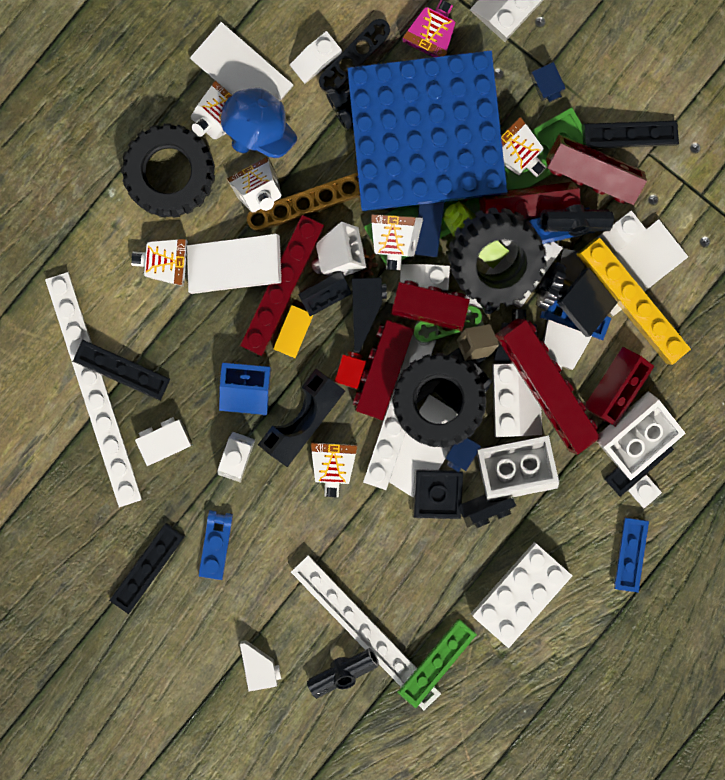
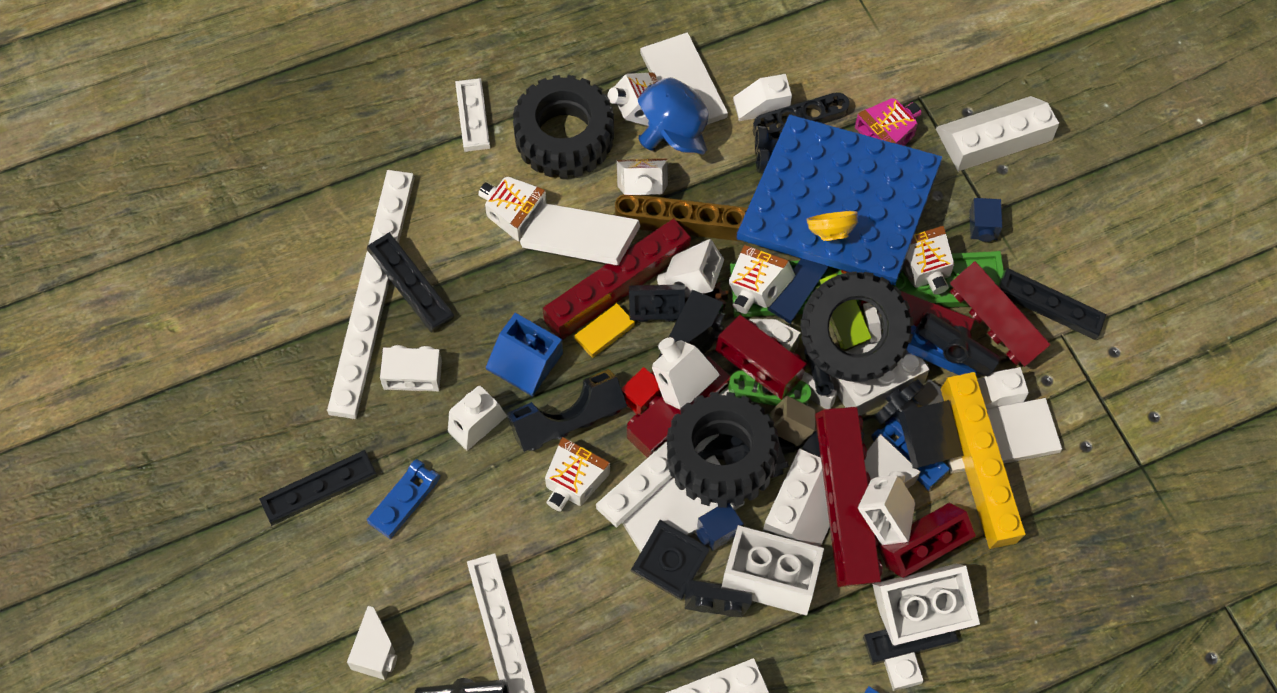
camera: 25 degrees right, 25 degrees down
none -> white tile [455,78,490,152]
none -> white torso [652,337,719,409]
none -> yellow piece [807,211,858,241]
none -> white torso [858,471,915,545]

